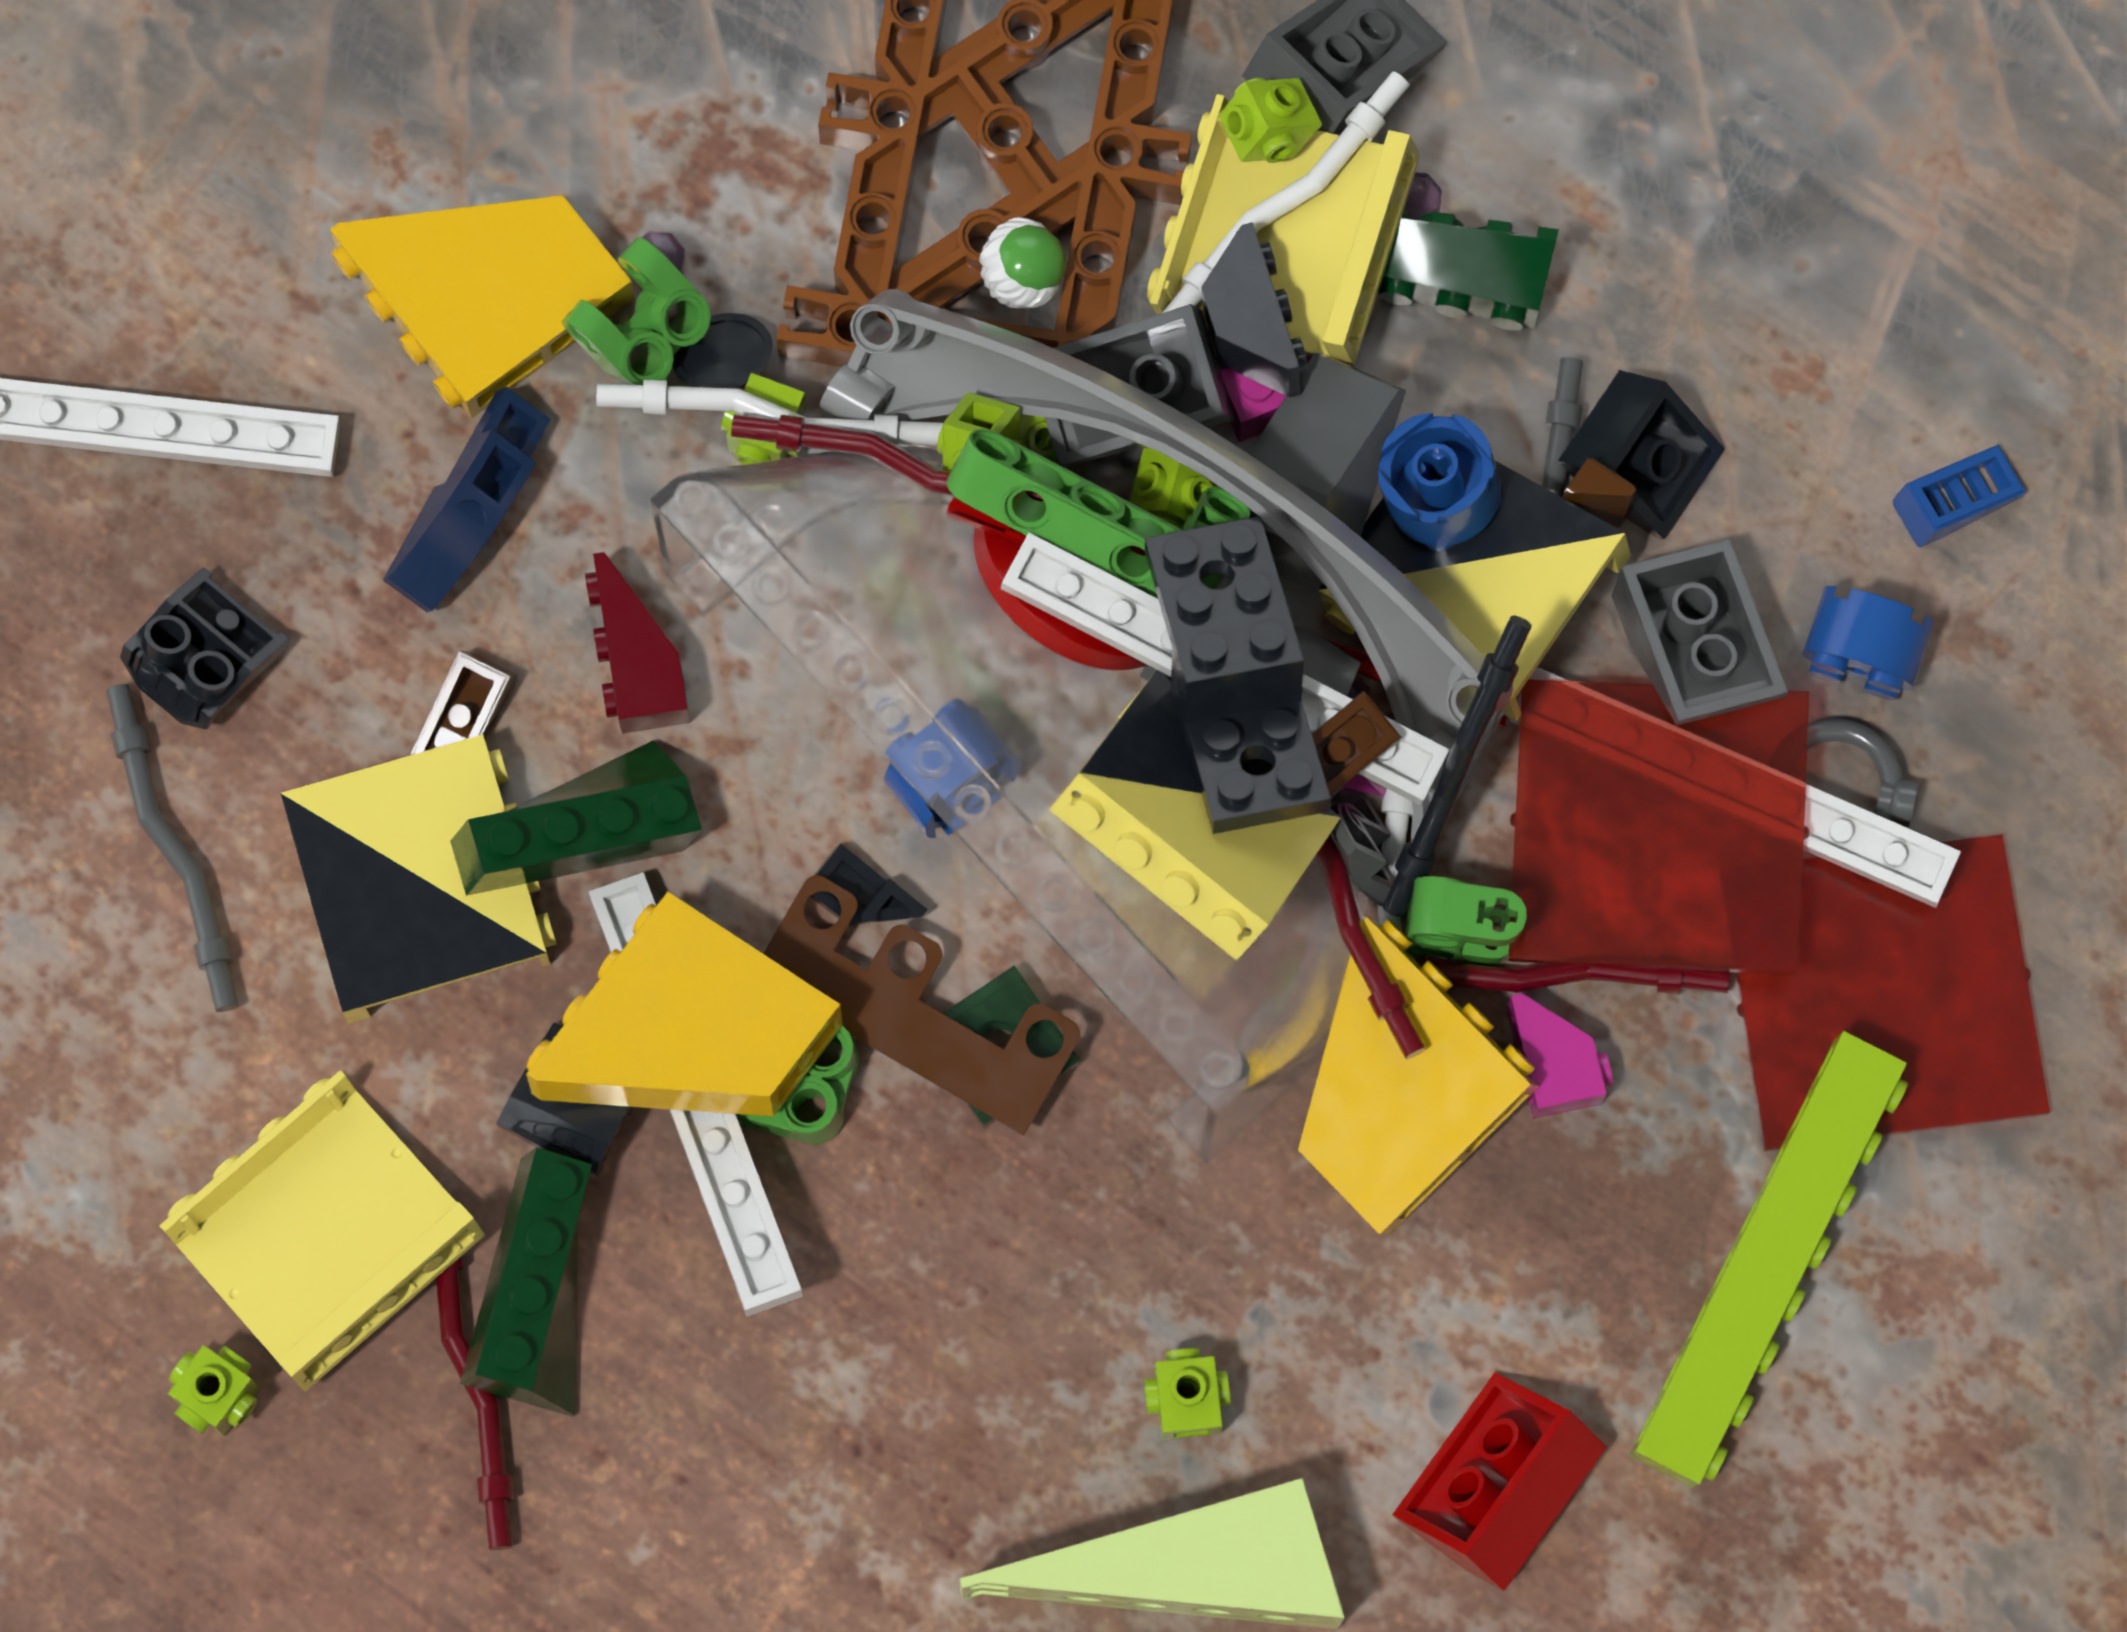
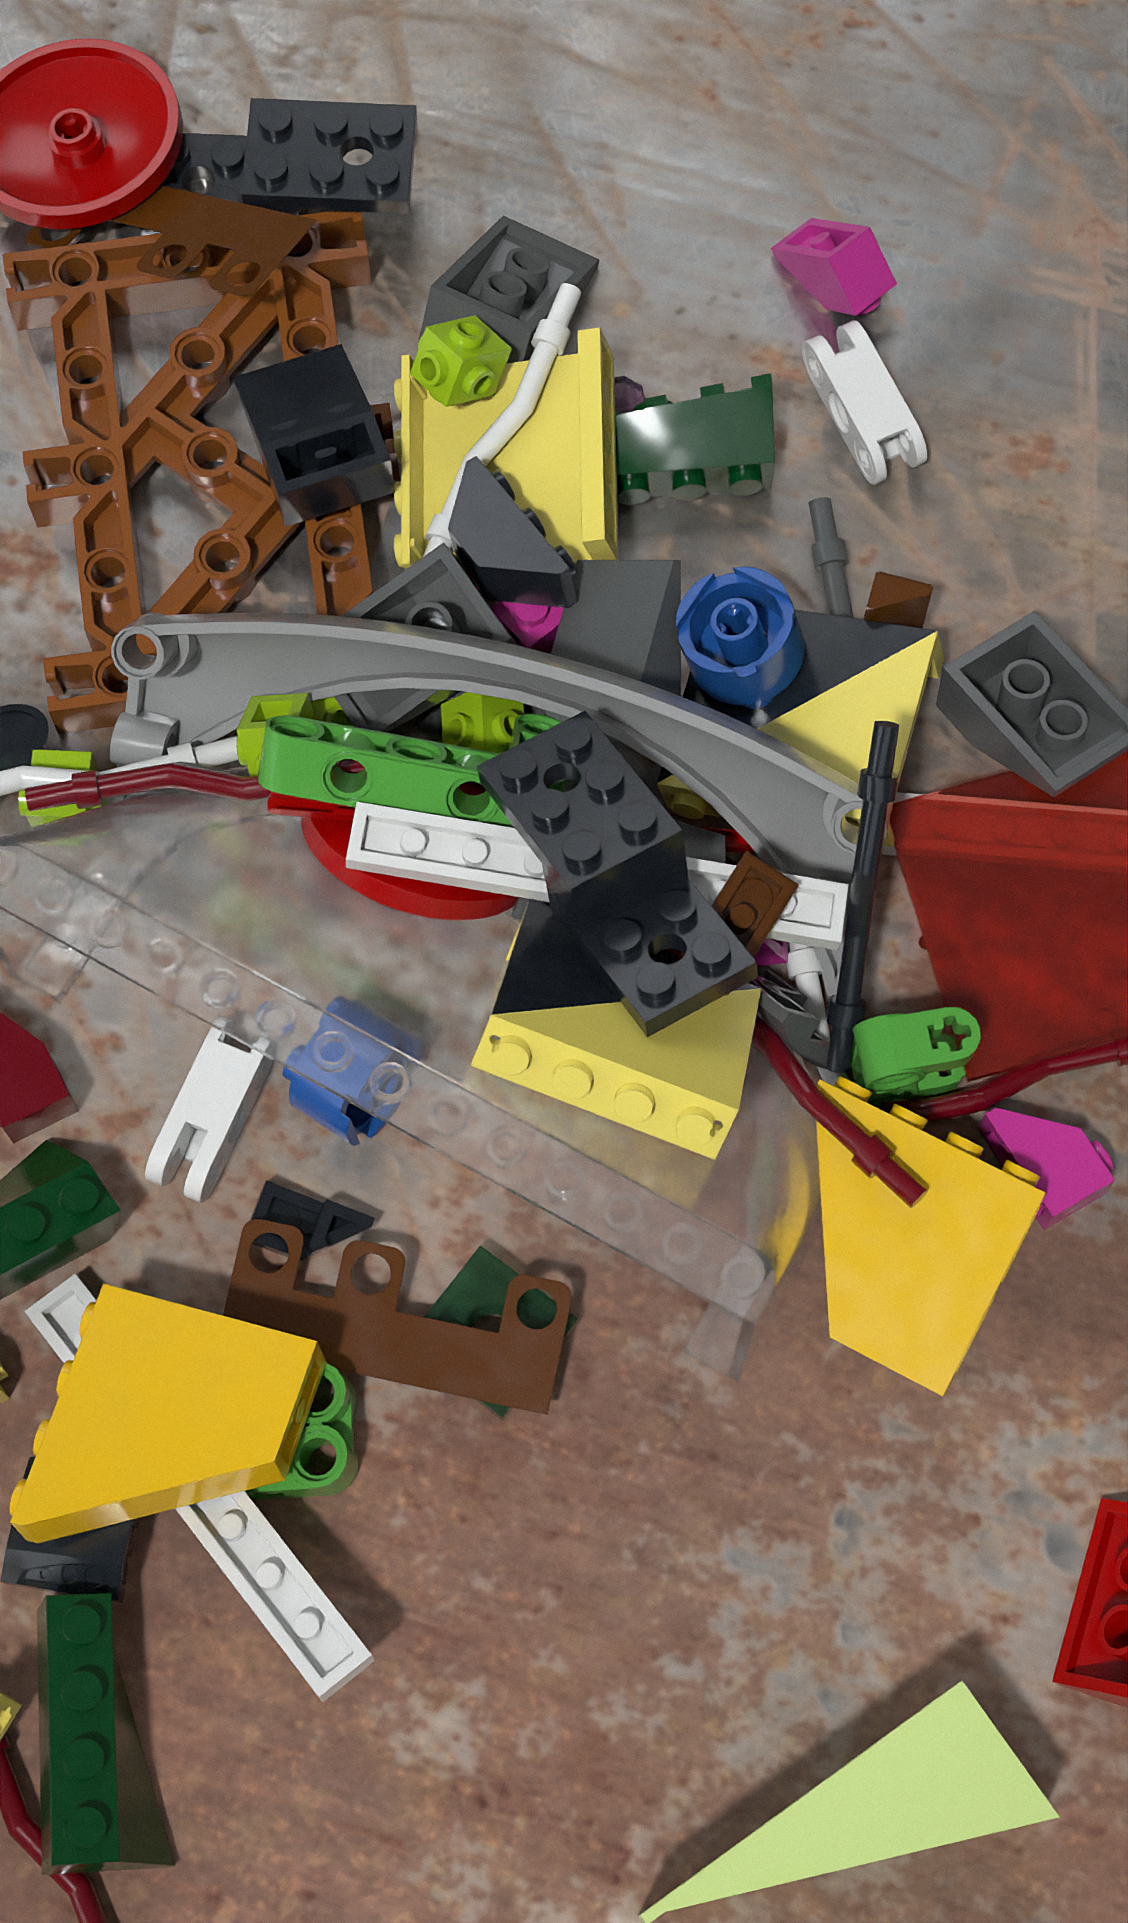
camera: 15 degrees left, 5 degrees down
hair [979,217,1066,309] -> none
lime brick [1144,1348,1231,1441] -> none
black slope [1558,370,1725,539] -> none
none -> white piece [145,1017,278,1203]
none -> black slope [233,344,395,527]
none -> dark pink slope [770,218,897,316]
none -> white piece [801,321,927,485]

